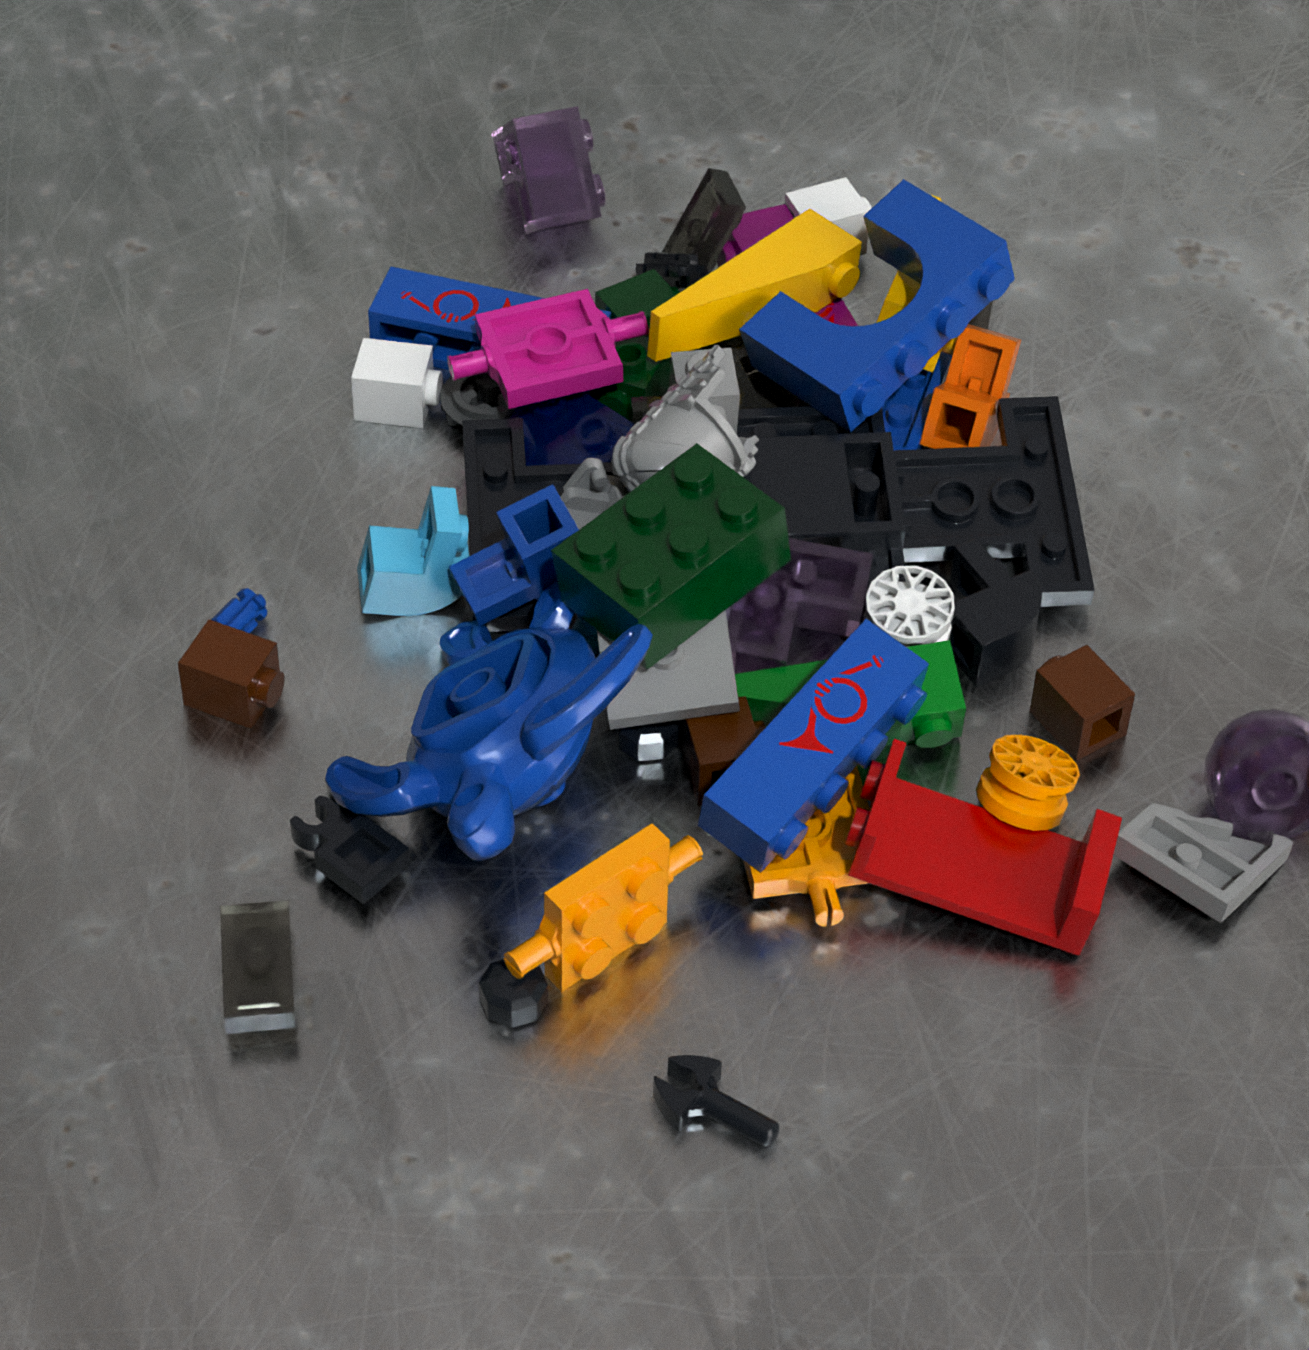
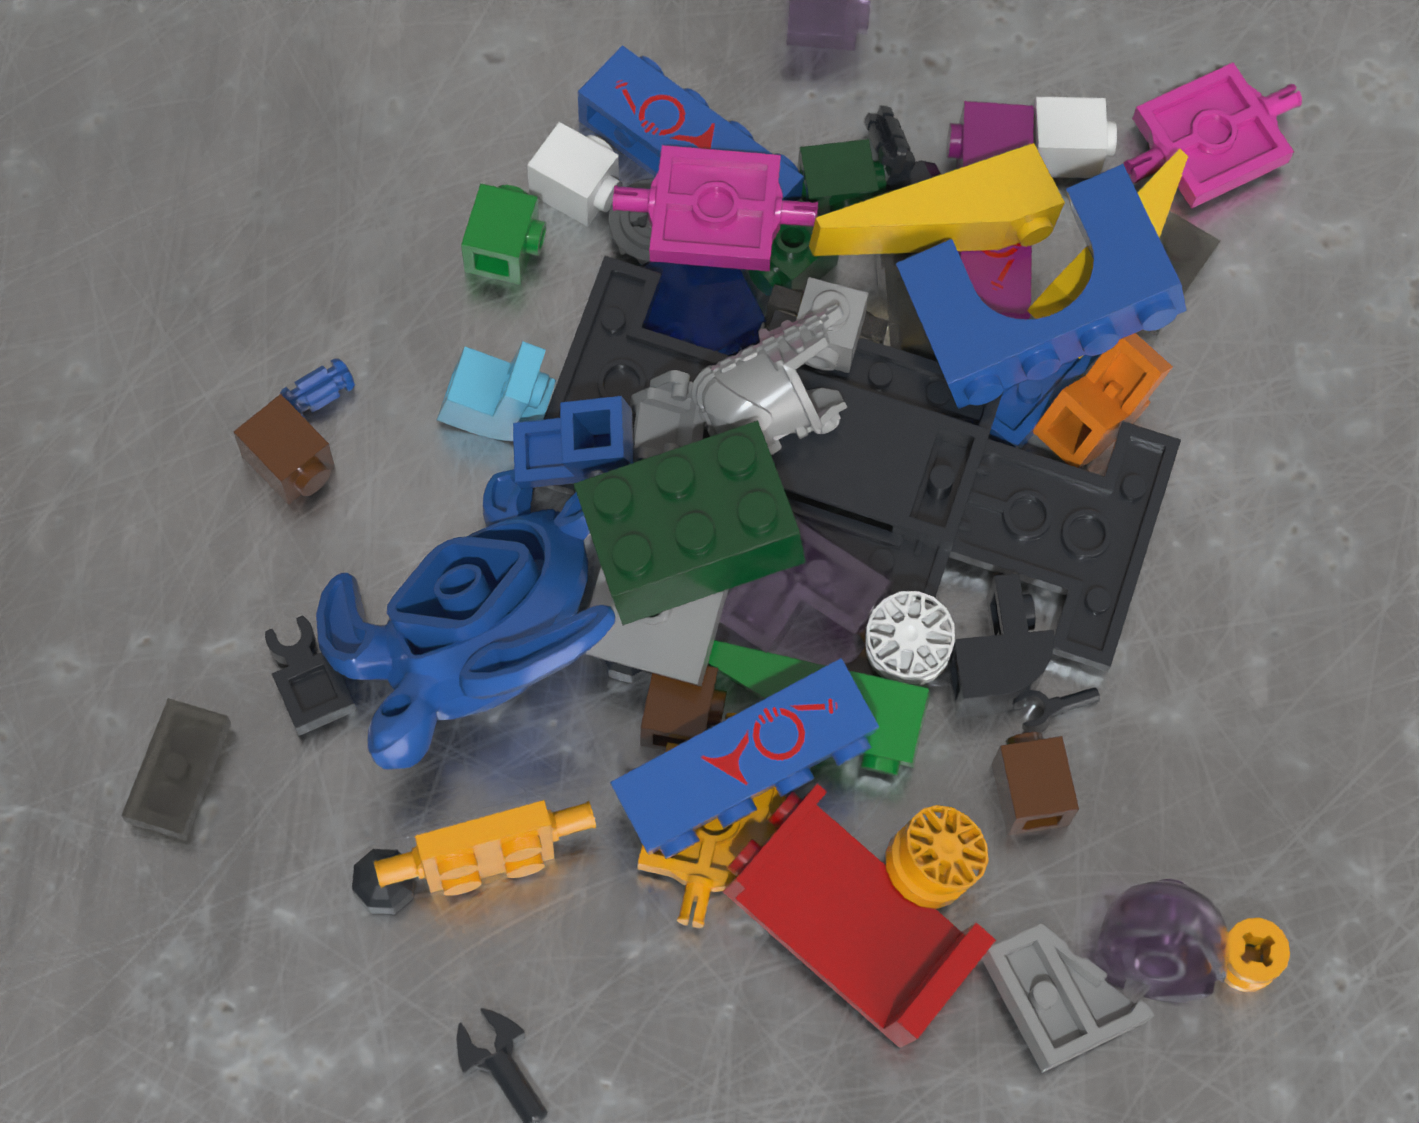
camera: 20 degrees right, 20 degrees up
clear smoke plate [662,168,746,292] -> none
none -> green brick [461,183,547,285]
none -> black hand [1014,687,1100,732]
none -> dark pink plate [1123,62,1302,208]

